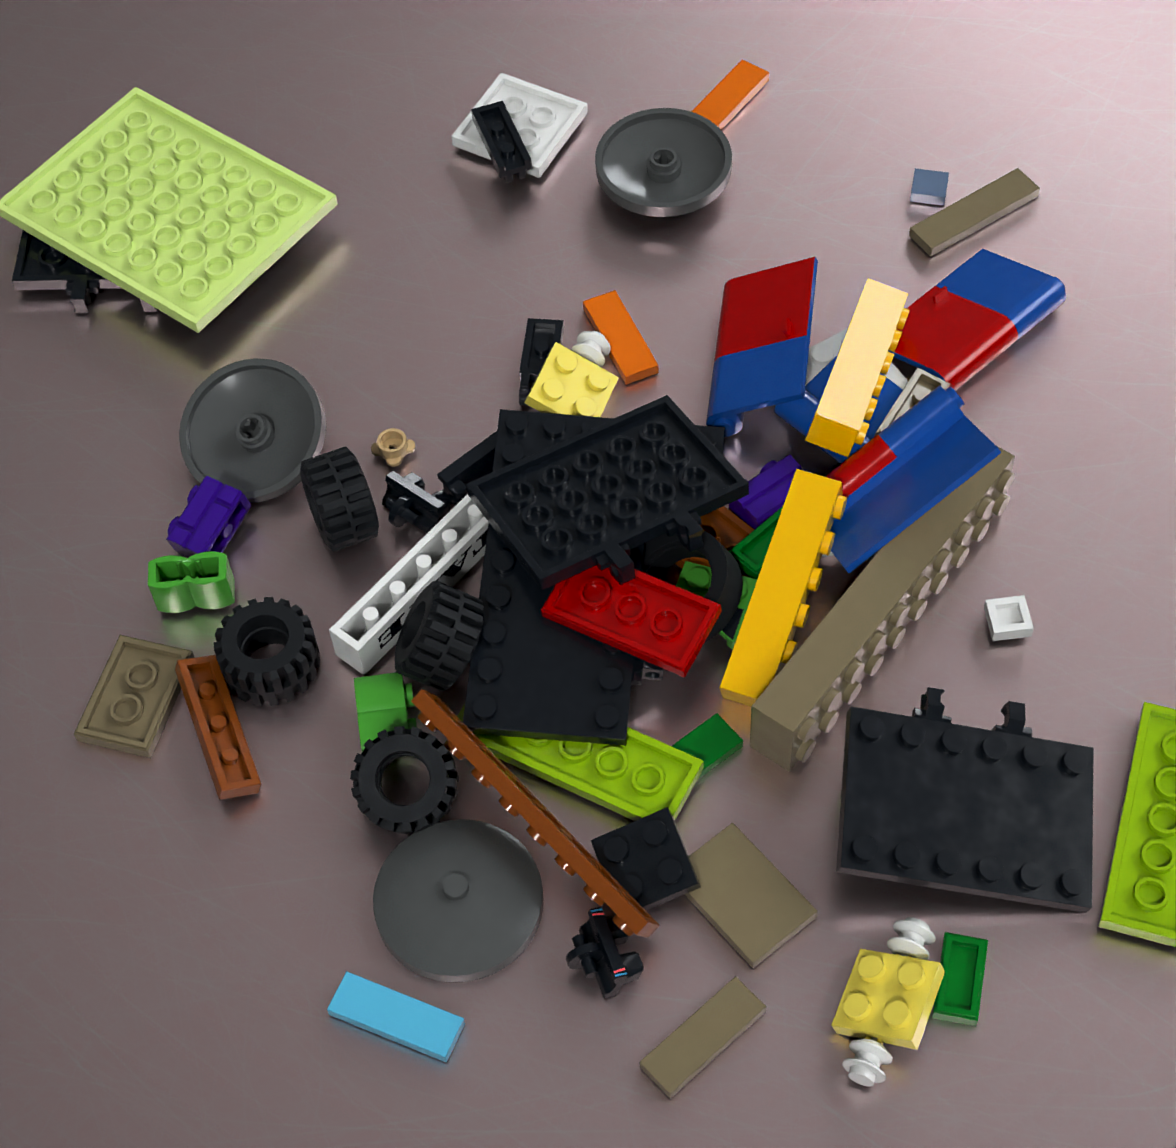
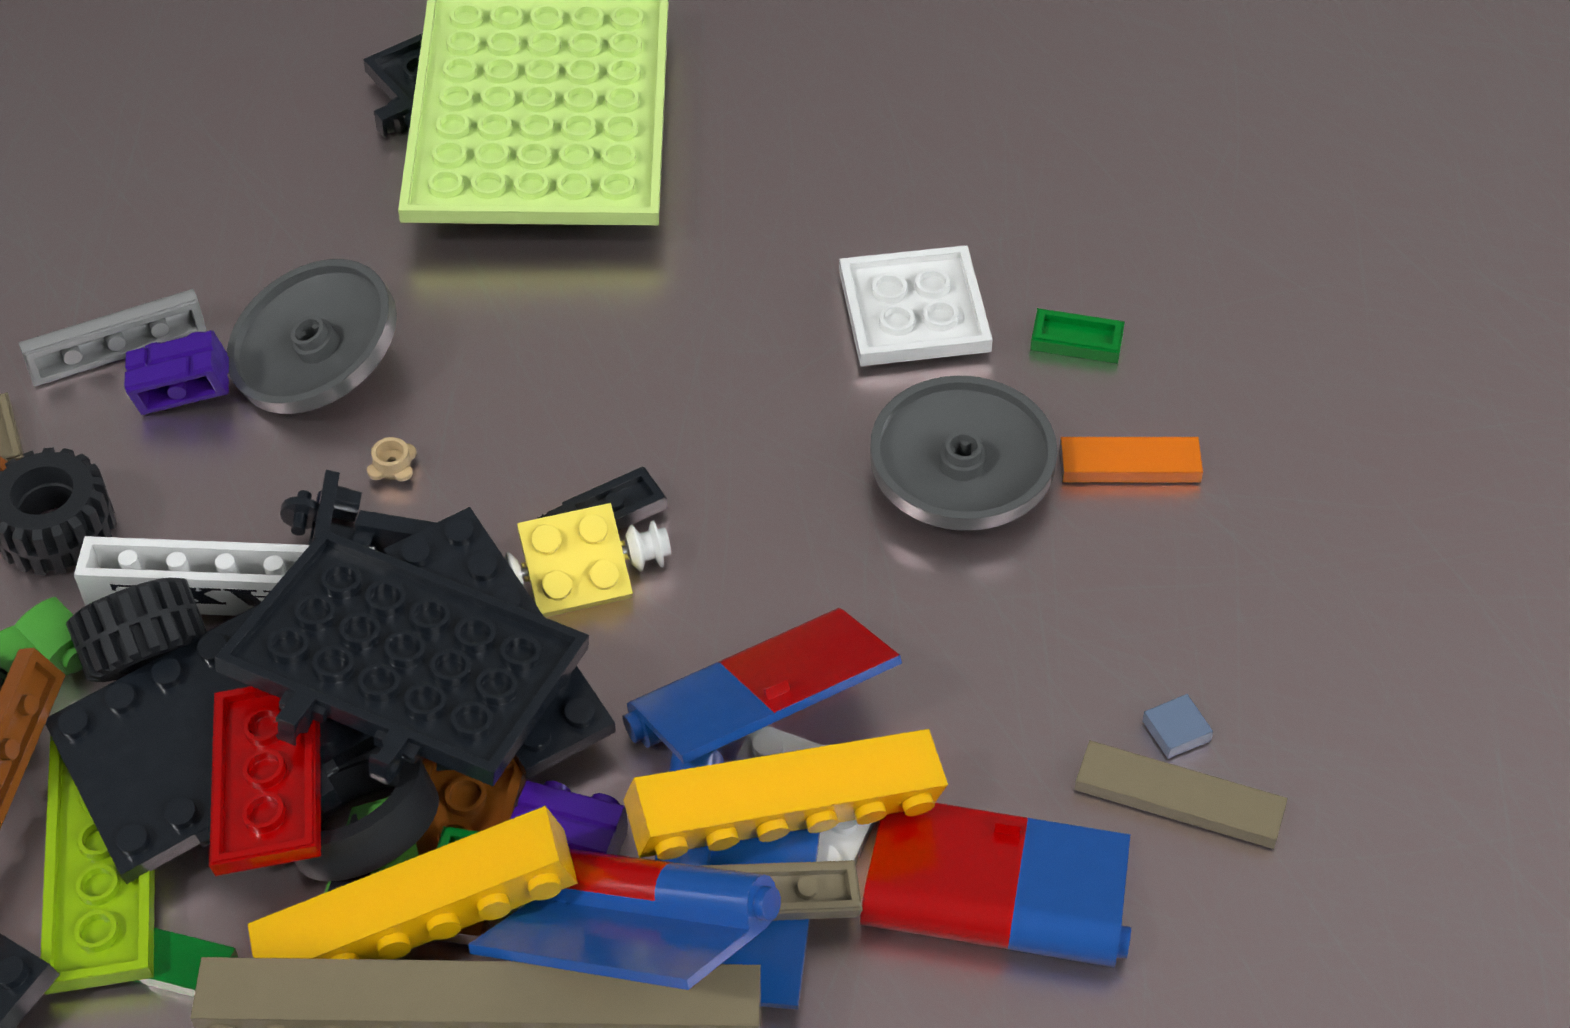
camera: 50 degrees right, 5 degrees down
bright green brick [148,551,235,613] -> none
black tyre [300,446,379,552] -> none
black hinge [471,101,532,183] -> none
orange tile [583,290,659,385] -> none
none -> light grey brick [18,289,207,387]
none -> green tile [1030,308,1125,364]

